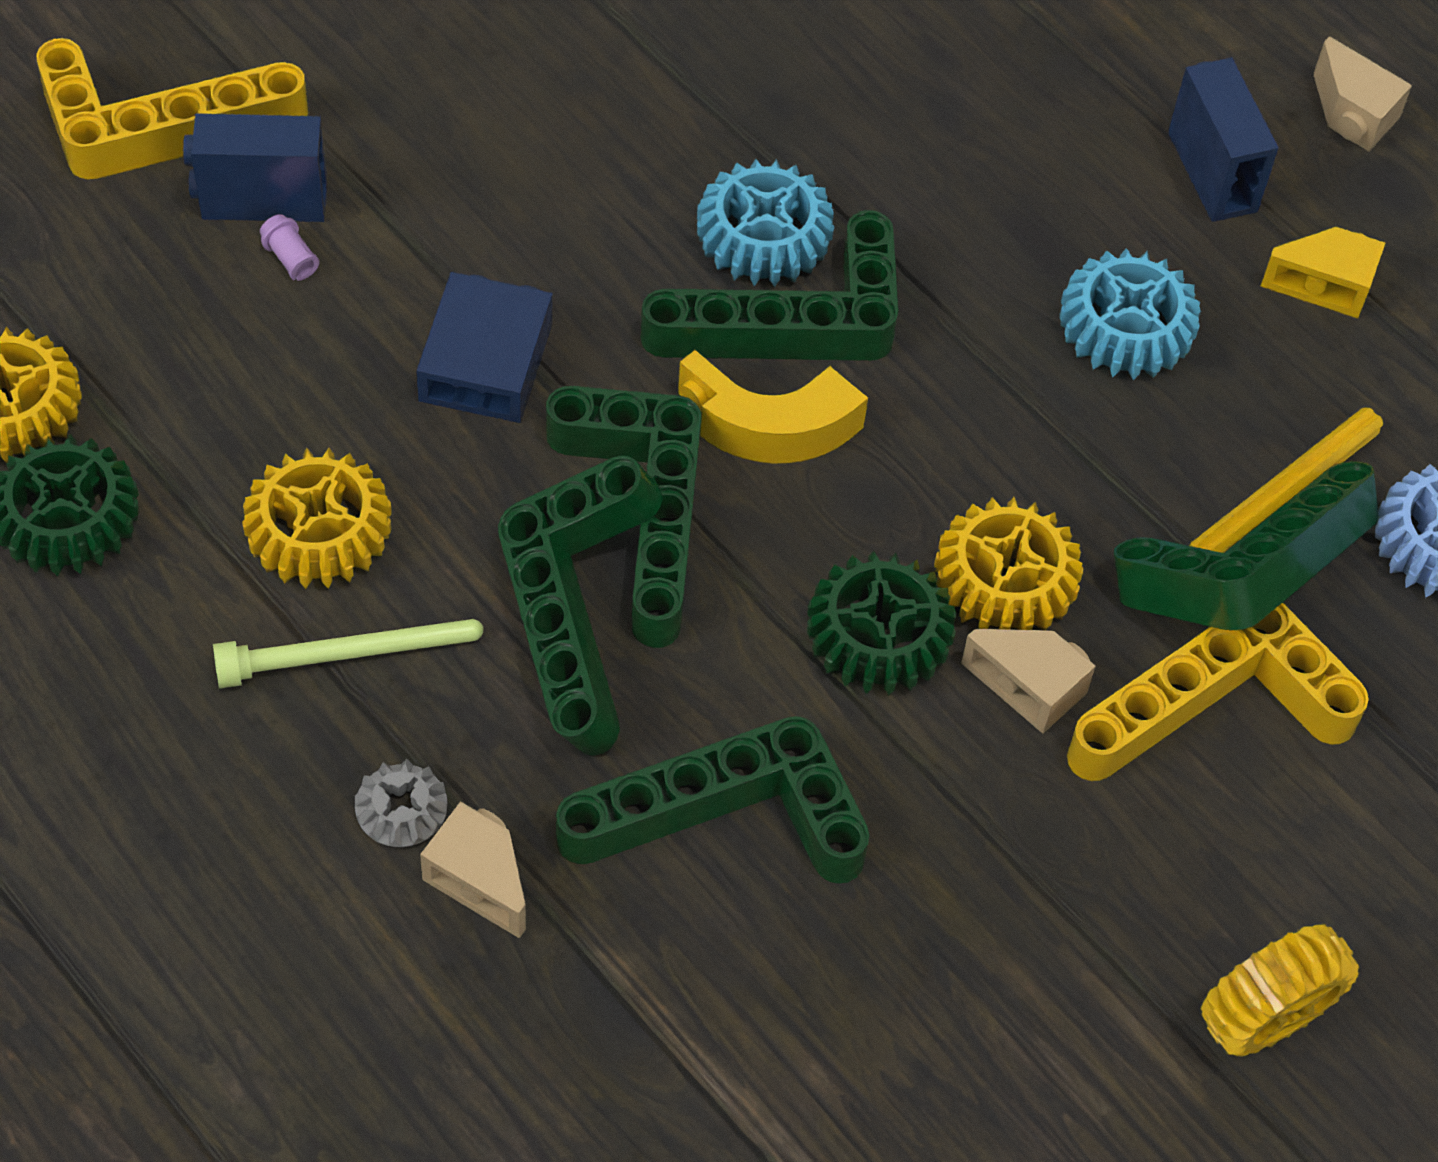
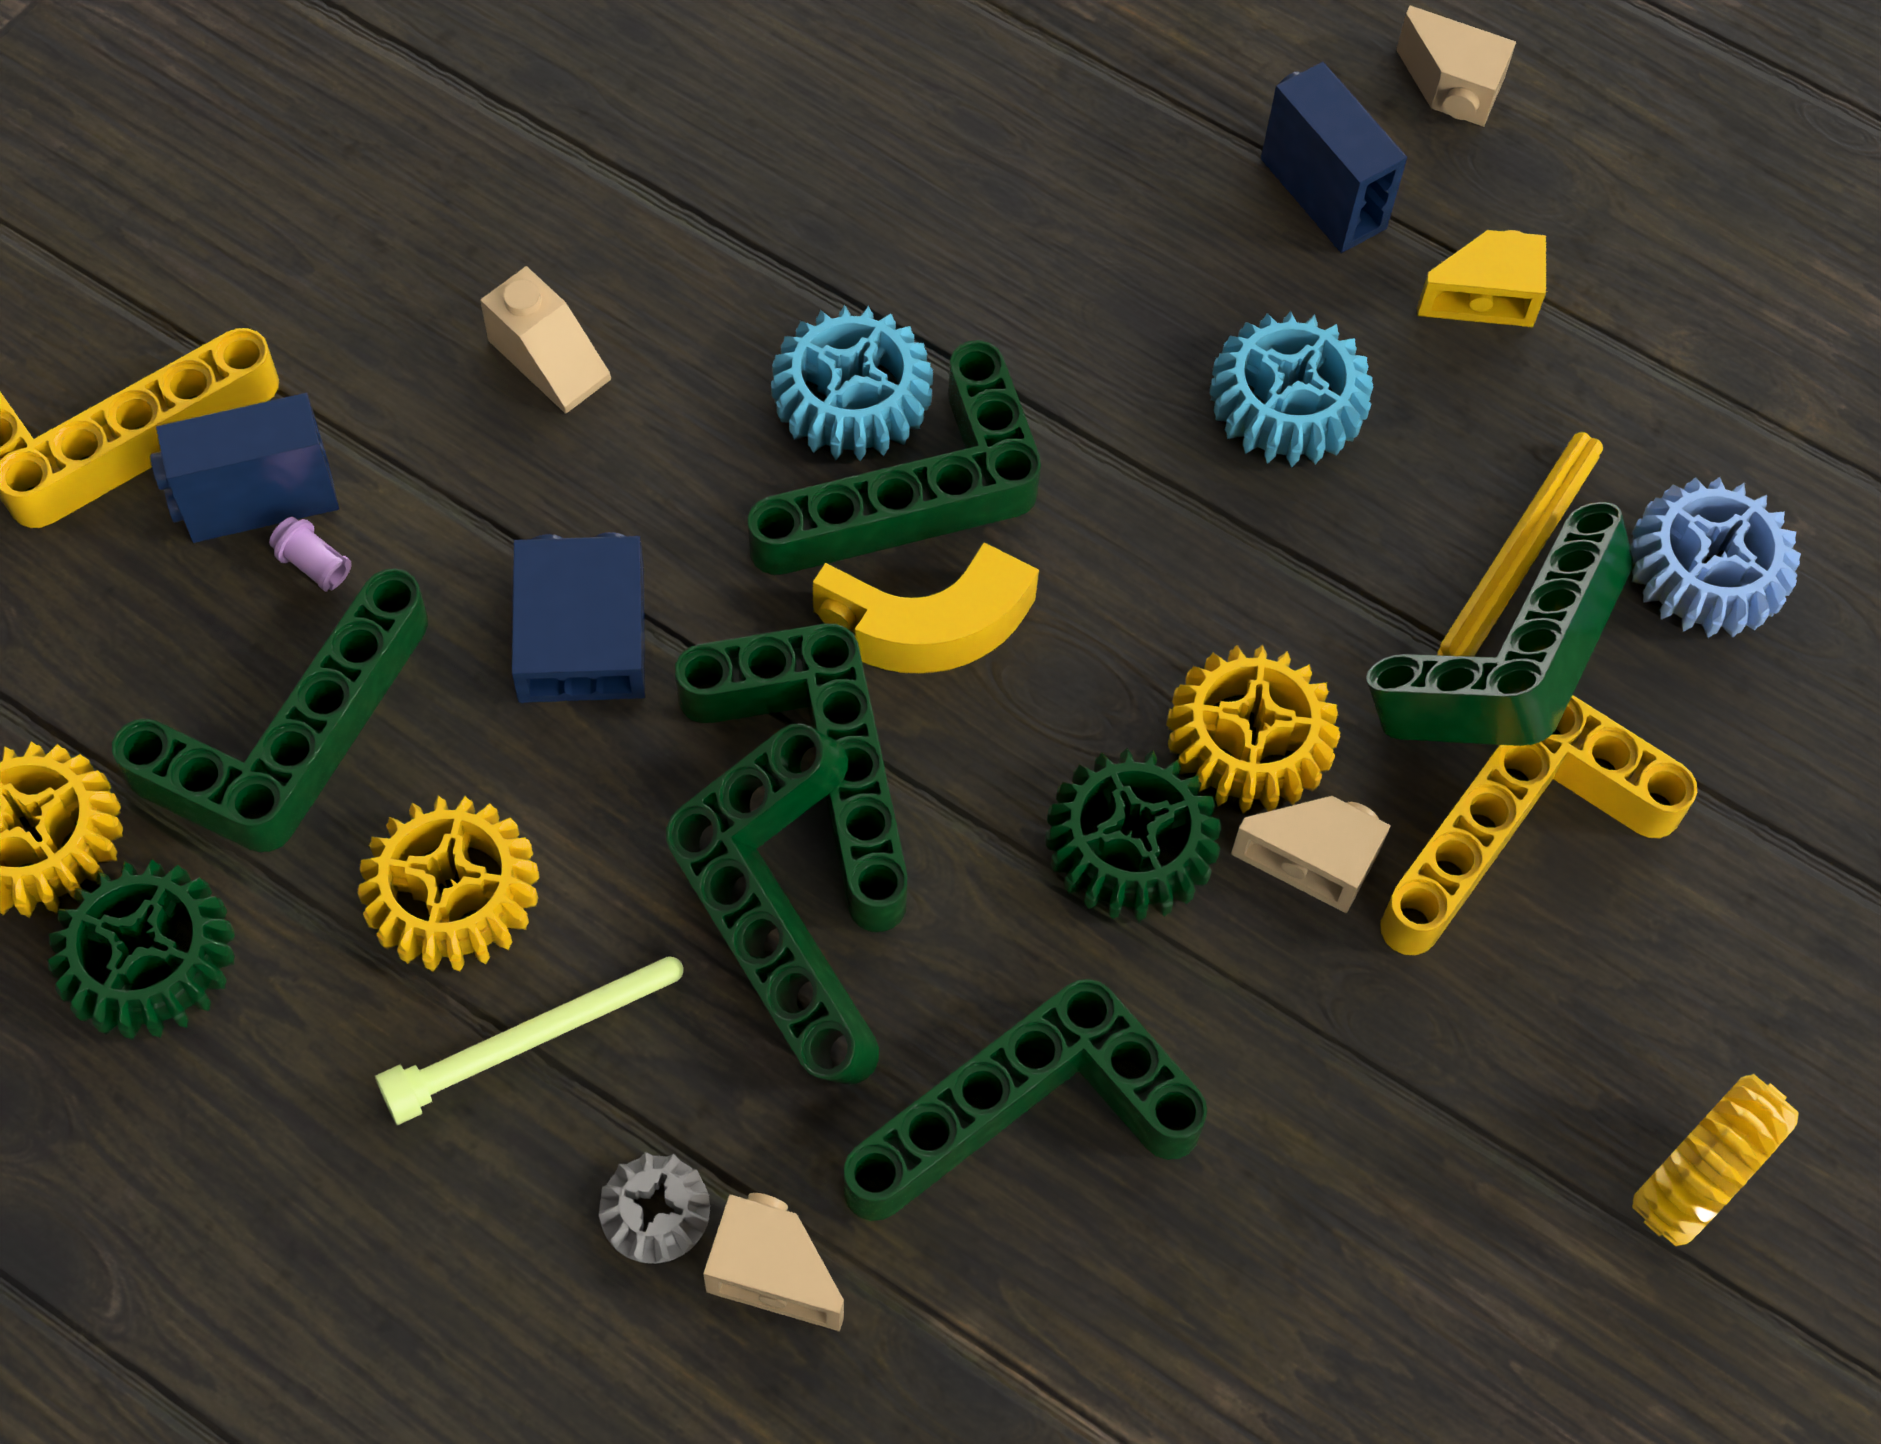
camera: 15 degrees left, 5 degrees up
none -> dark green beam [112,568,428,853]
none -> tan slope [480,266,611,414]

